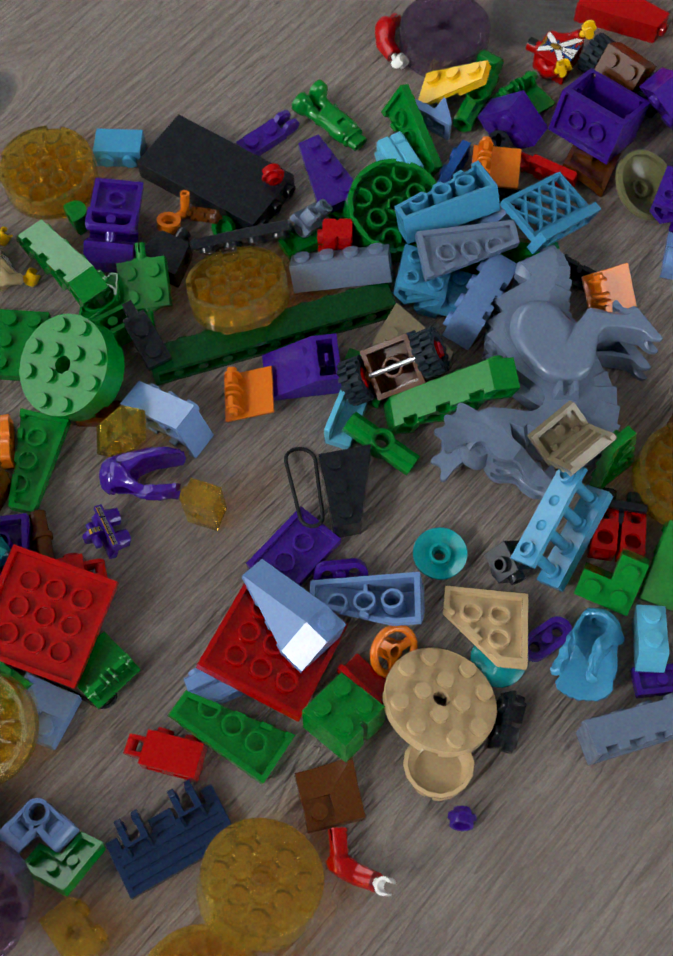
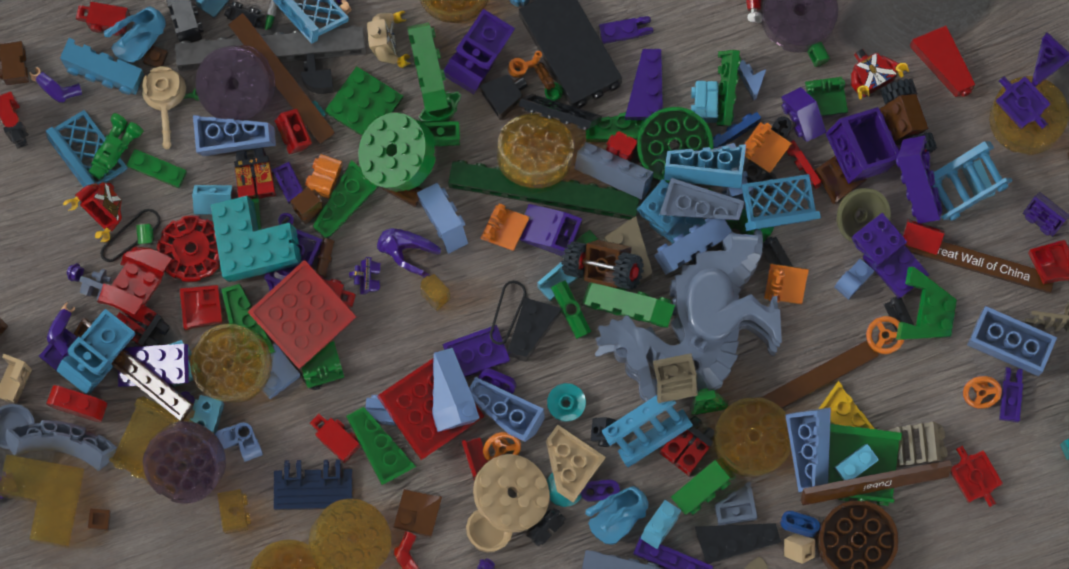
camera: 25 degrees right, 10 degrees up
green plate [19,831,106,897] -> none
green brick [63,200,88,235] -> none
clear yellow brick [96,405,146,458] -> none
green plate [116,242,173,327] -> none
black hinge [122,300,172,371] -> none
red plate [262,163,285,186] -> none
sand blue hips [289,199,333,238] -> none
green piece [292,79,367,151] -> none
green piece [302,672,385,763] -> none
yellow wing [418,60,491,105] -> none
green piece [453,69,499,133] -> none
green brick [574,548,650,616] -> none

